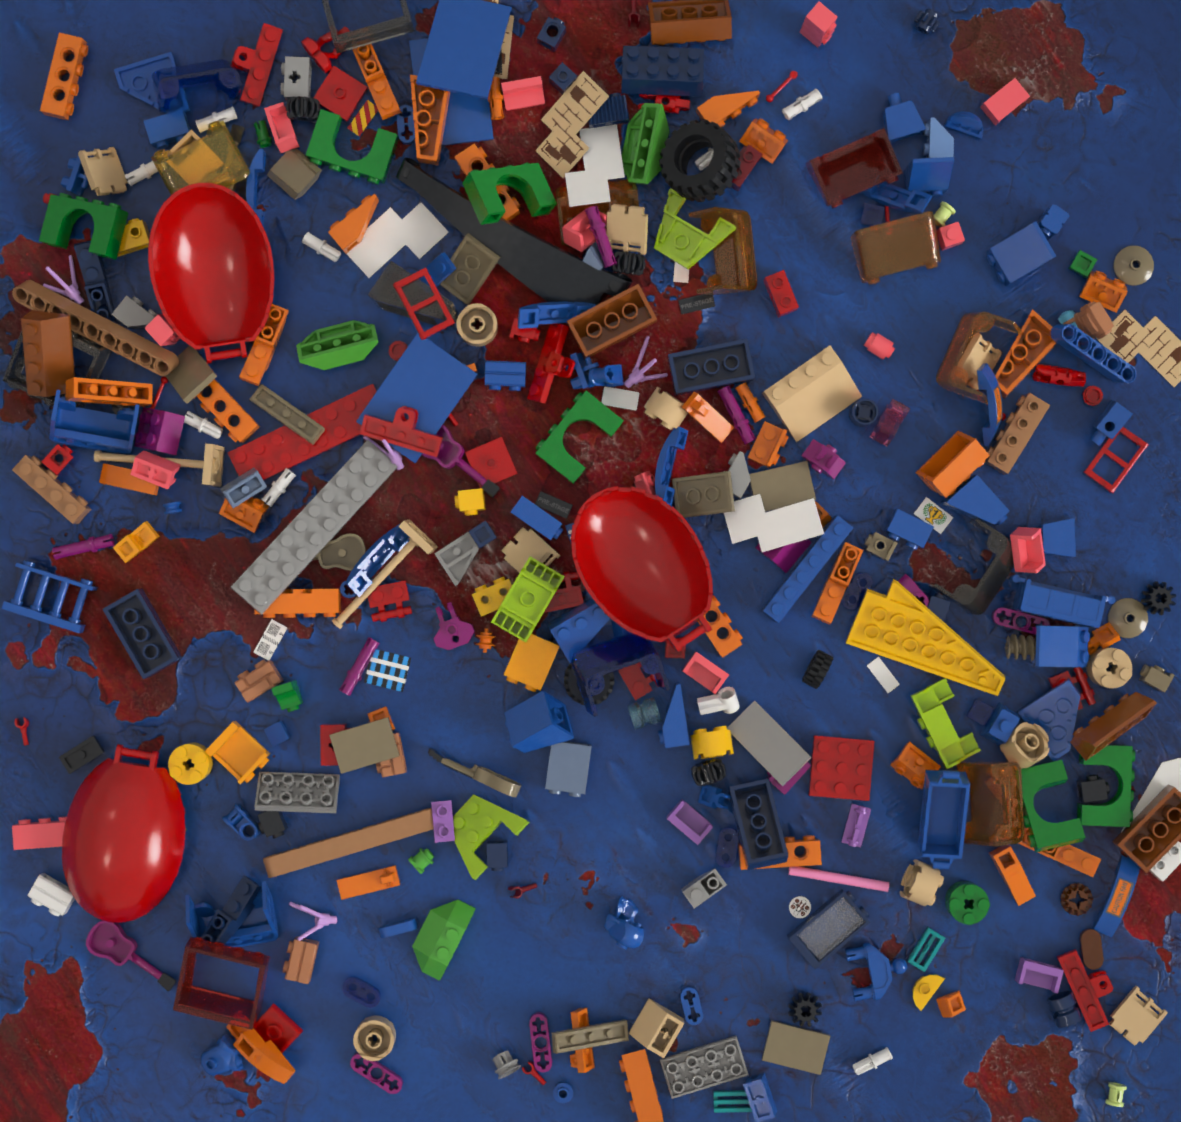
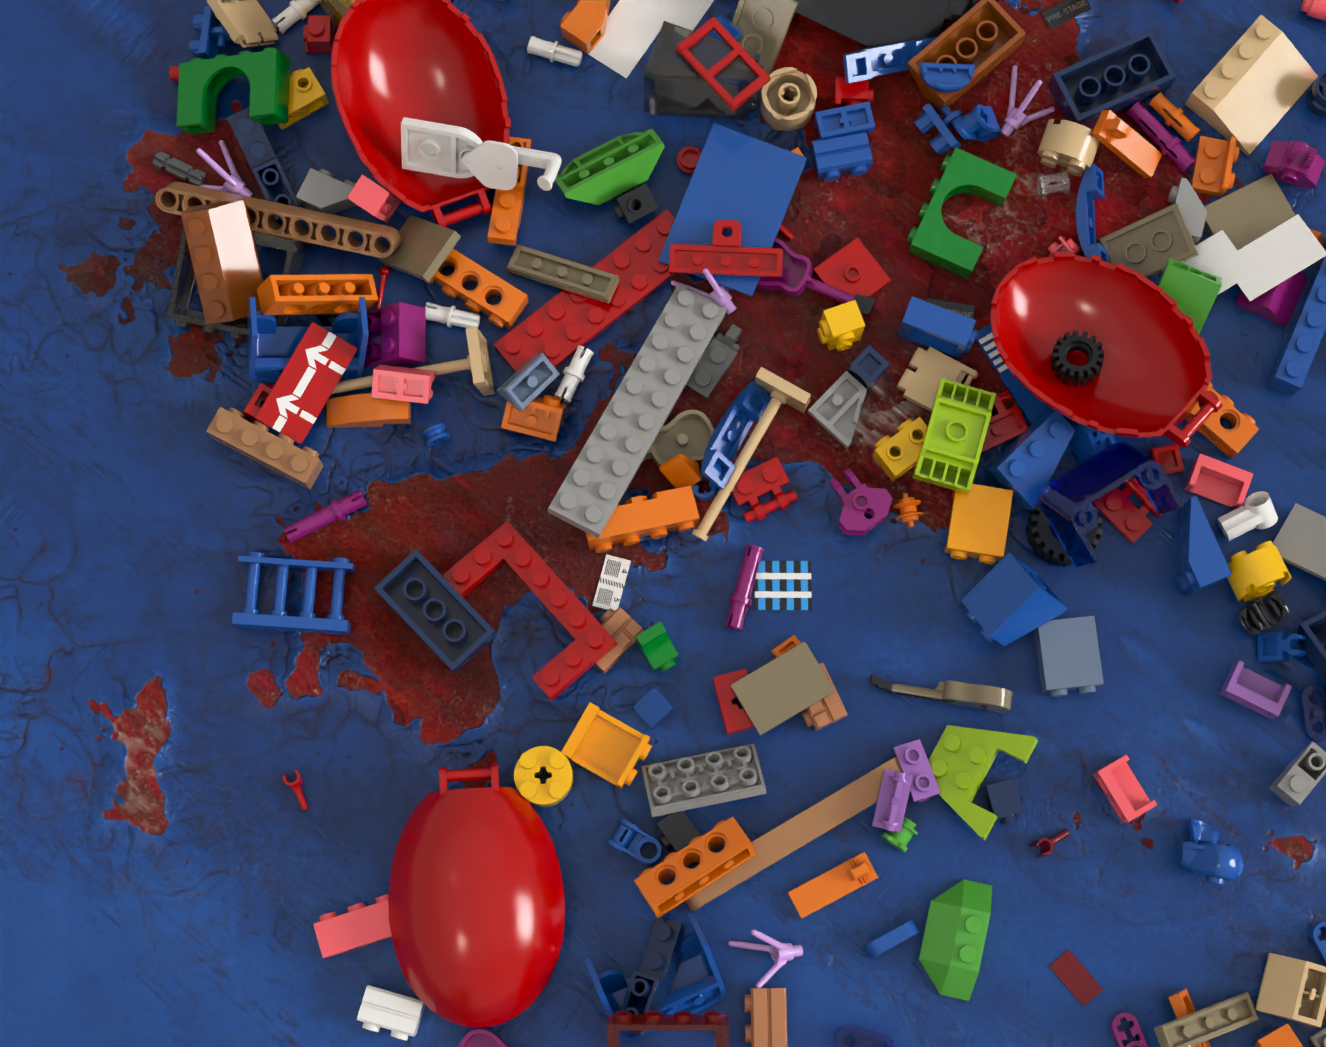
camera: 15 degrees left, 10 degrees down
black plate [59,735,105,774] -> none
light orange slope [113,521,160,563] -> none
red plate [527,323,575,404] -> none
white sticker [601,386,639,410] -> none
clear light blue wheel [627,697,662,730] -> none
none -> dark grey axle [153,152,206,186]
none -> red sticker [256,322,357,444]
none -> red brick [303,15,335,54]
none -> white plate [401,117,562,191]
none -> red plate [442,520,618,701]
none -> black brick [612,183,659,224]
none -> orange brick [634,816,756,919]
none -> orange slope [659,453,701,488]
none -> dark grey hinge [685,324,742,400]
none -> blue hinge [814,102,875,140]
none -> medium lavender hinge [872,769,913,832]
none -> blue plate [919,62,975,93]
none -> clear bush [1037,169,1070,198]
none -> dark red sticker [1049,949,1103,1007]
none -> black tyre [1051,330,1104,386]
none -> coral panel [1093,754,1158,824]
none -> bright green brick [1157,258,1222,334]

